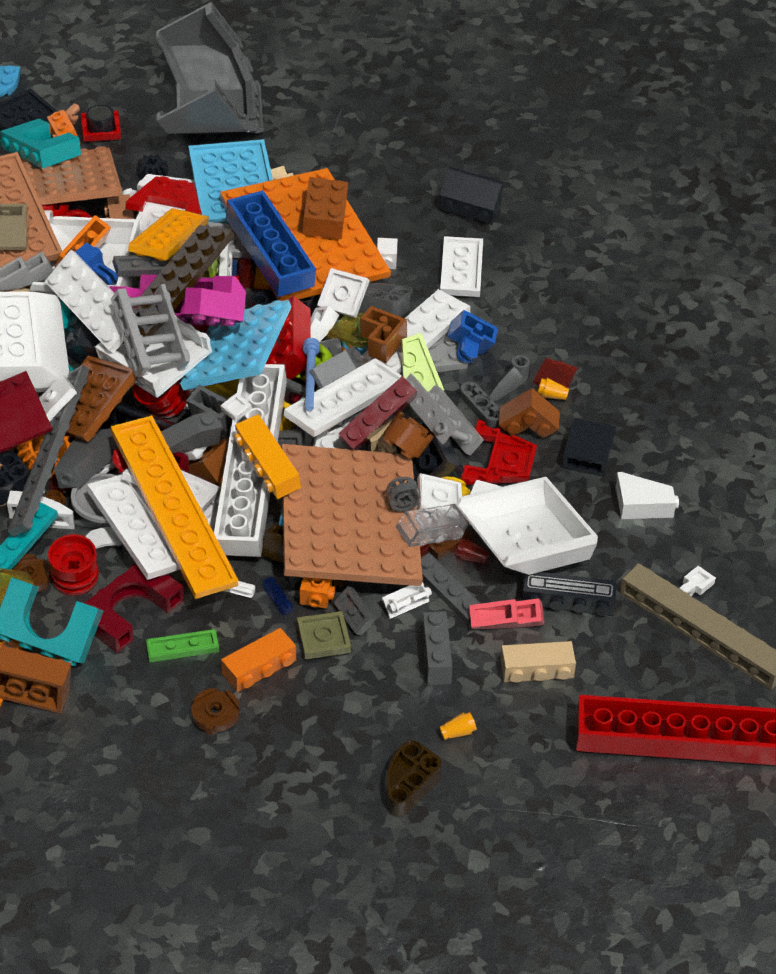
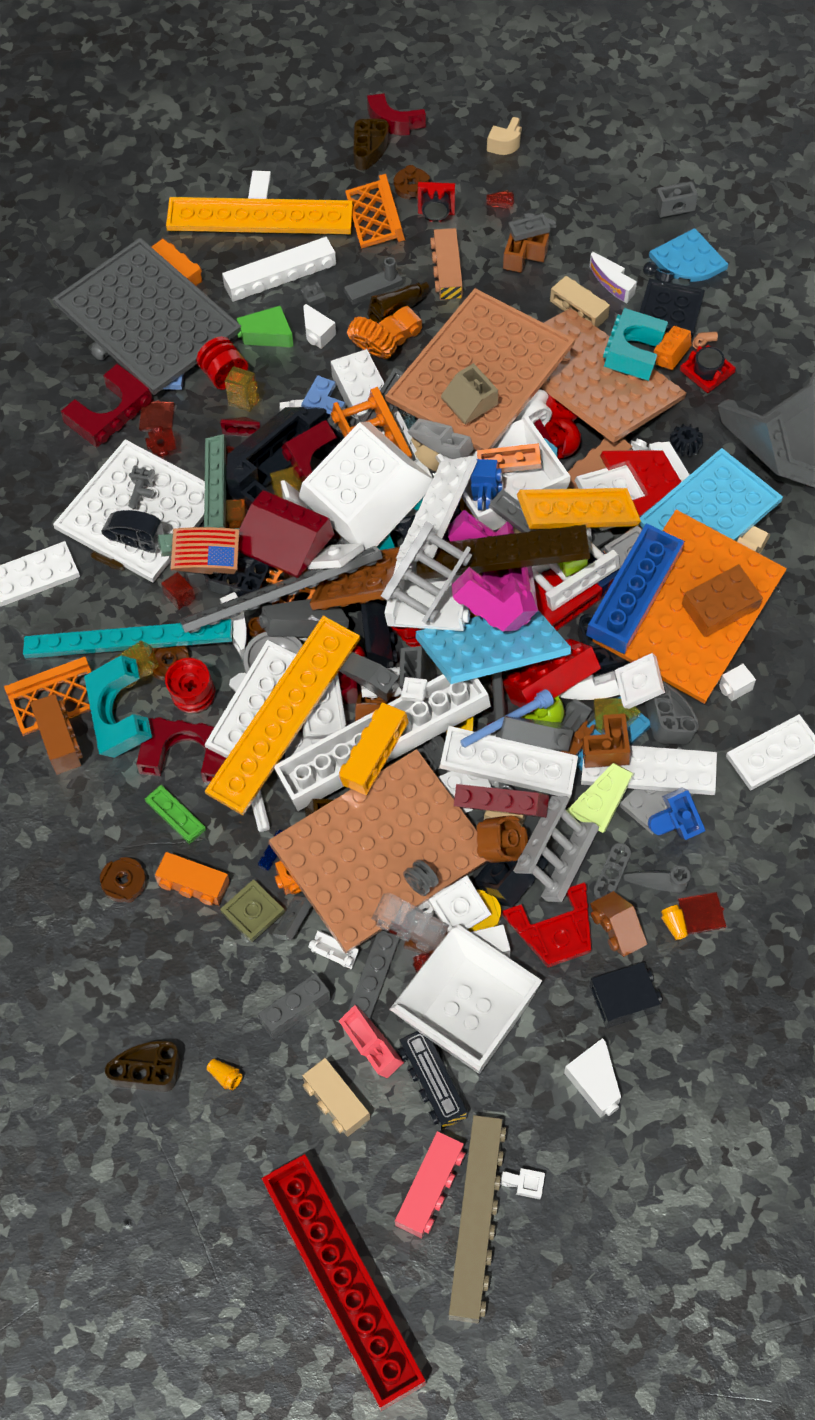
camera: 60 degrees right, 15 degrees up
none -> coral brick [395,1131,466,1239]

